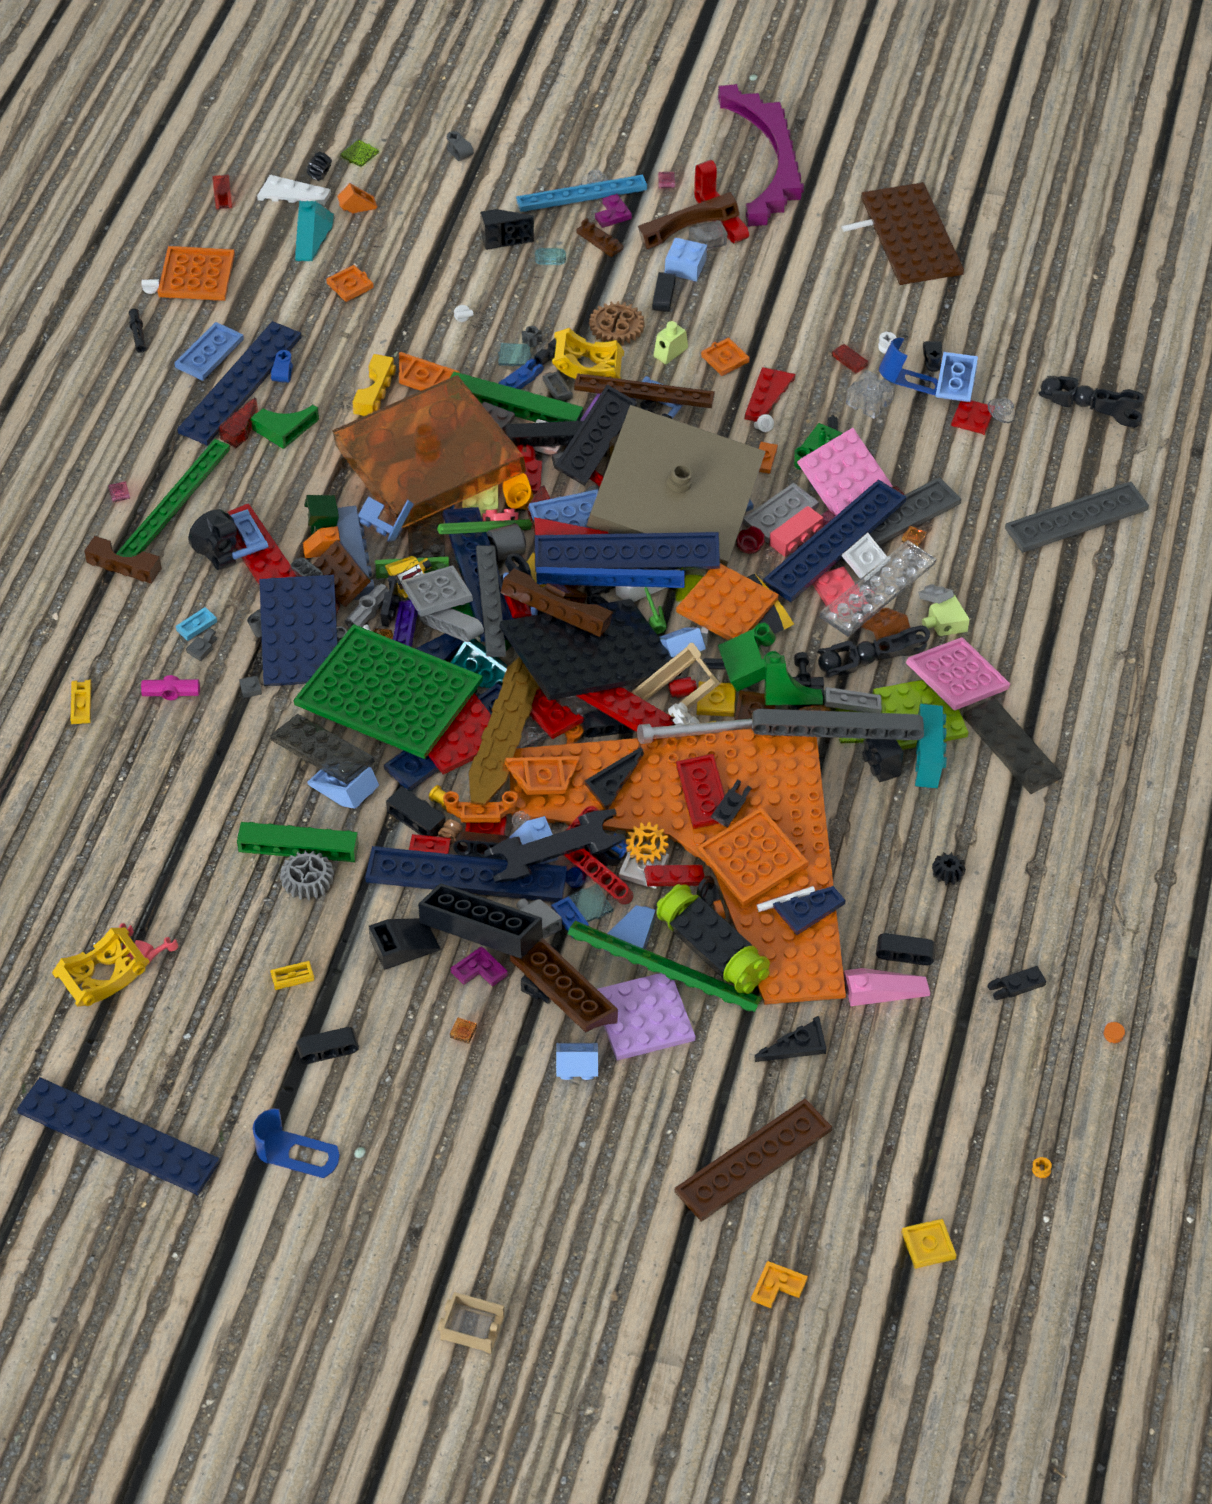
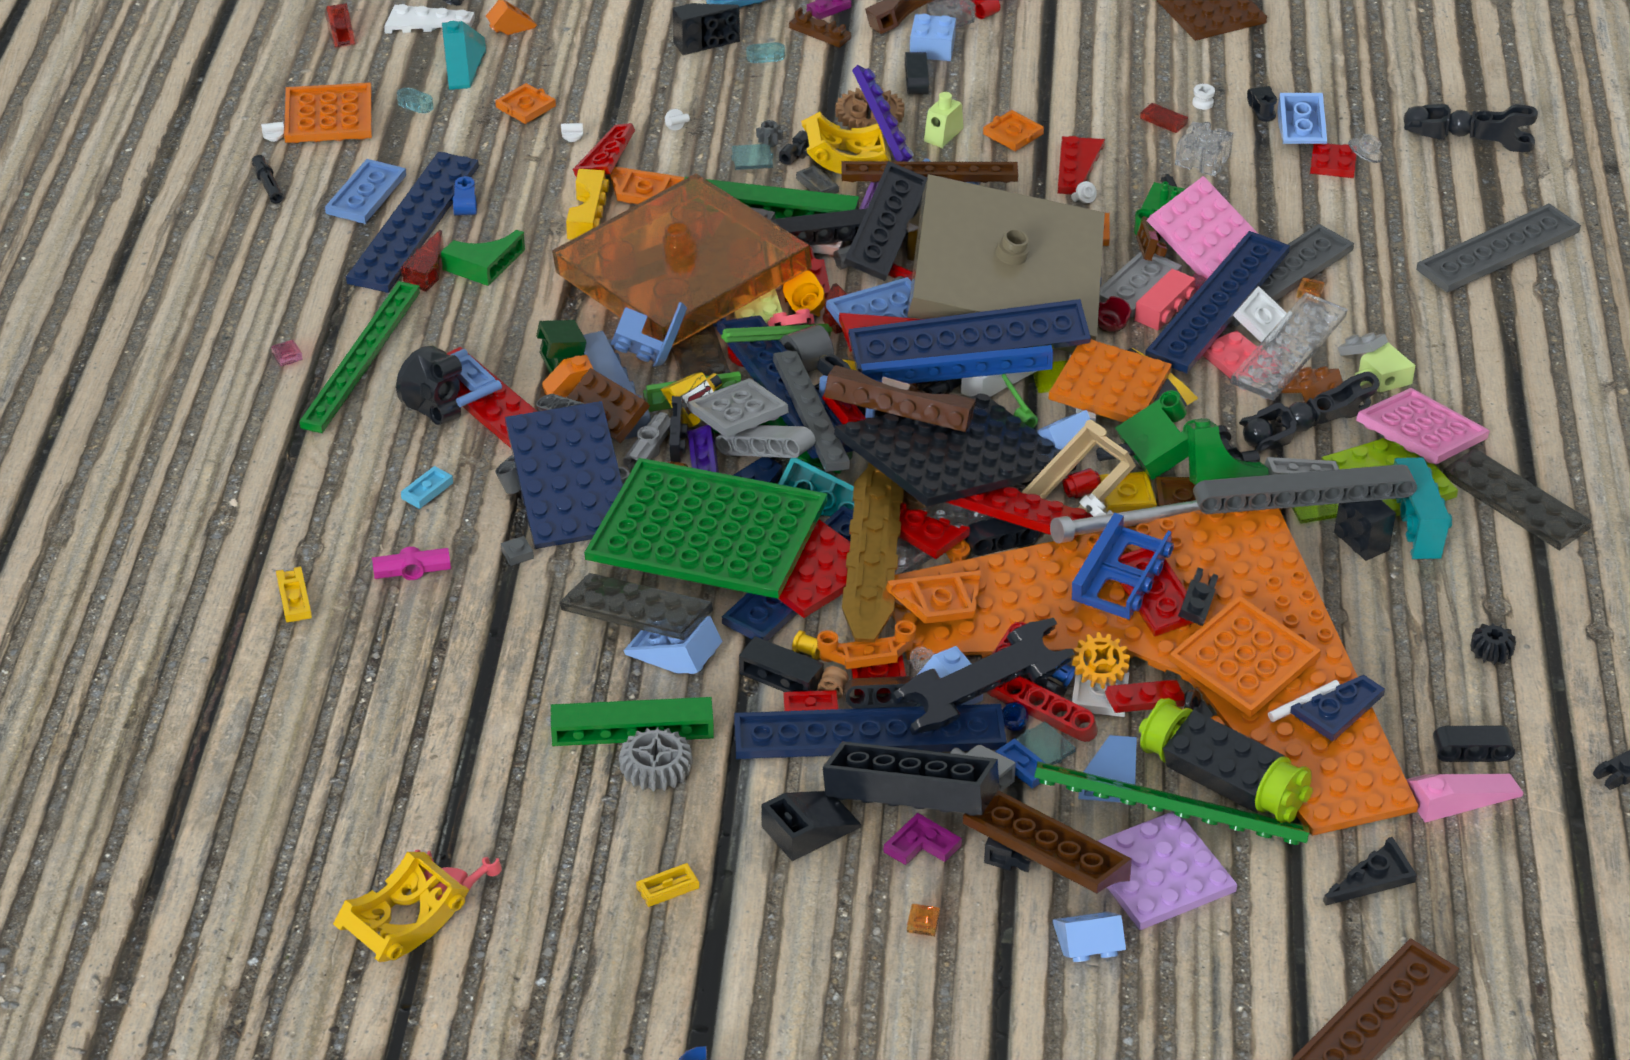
camera: 10 degrees left, 10 degrees down
reddish brown arch [84,536,162,584] -> none
dark grey plate [186,628,217,661] -> none
black beam [296,1027,359,1064] -> none
blue hinge [498,358,544,389] -> none
black wing [585,747,644,810] -> none
blue piece [879,338,938,396] -> none
none -> clear light blue beam [397,88,433,113]
none -> white plate [561,123,583,142]
none -> red wing [573,123,635,177]
none -> dark purple plate [852,65,914,161]
none -> blue window [1072,513,1174,620]
none -> reddish brown plate [1136,217,1168,261]

